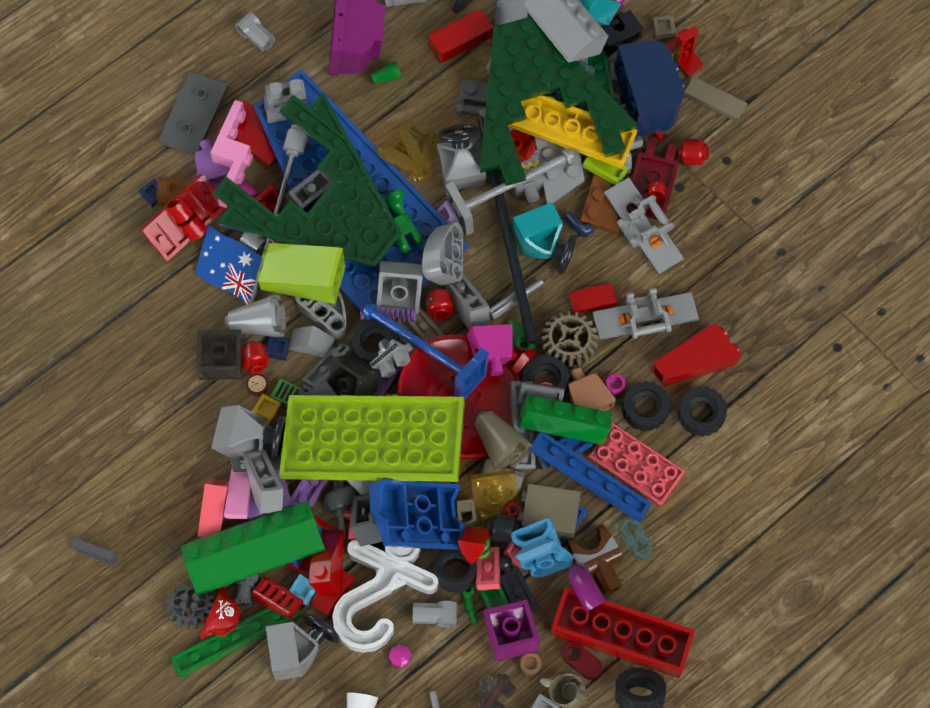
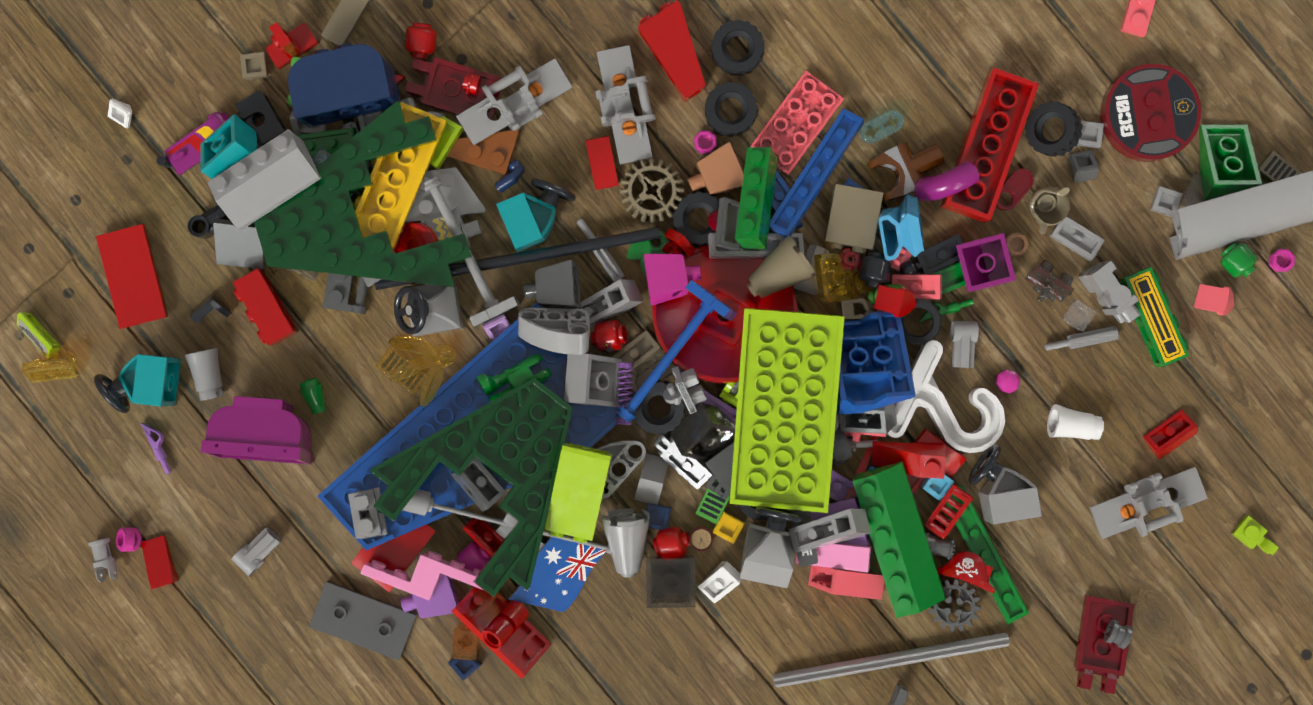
camera: 90 degrees left, 20 degrees up
none -> dark grey torso [523,260,581,309]
none -> white slope [698,561,743,604]
none -> light grey axle [773,633,1010,688]

